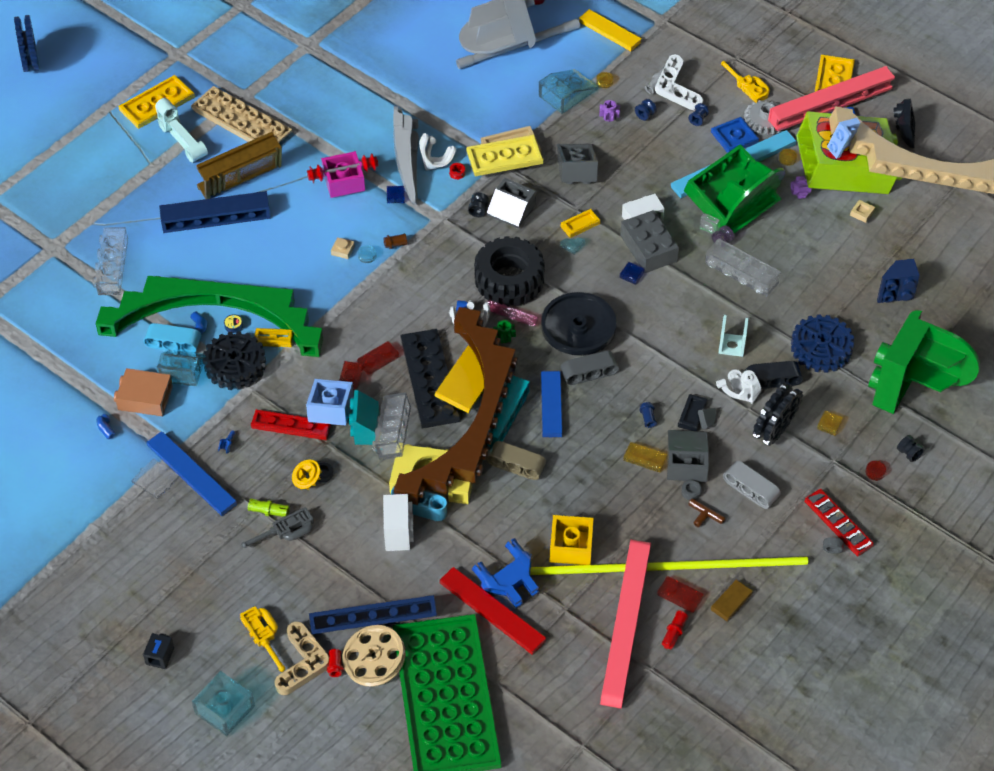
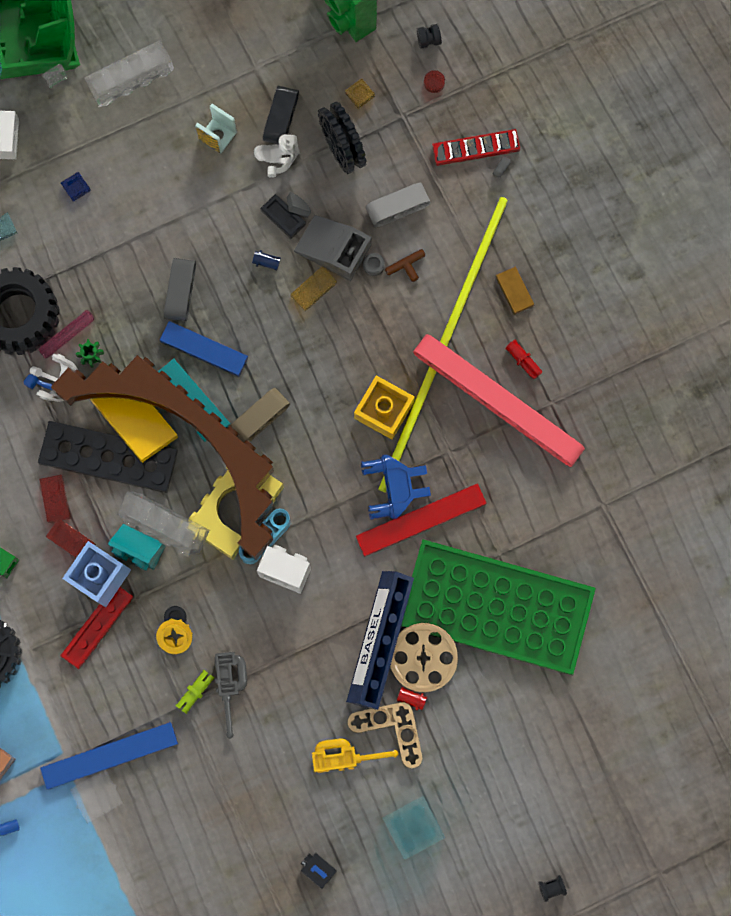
camera: 65 degrees left, 25 degrees up
blue hand [218,430,235,454] -> none
black dish [541,292,617,356] -> none
dark grey brick [620,210,679,273] -> none
clear red plate [657,576,704,613] -> none
clear purple wheel [711,225,735,248] -> none
dark blue piece [791,314,854,373] -> none

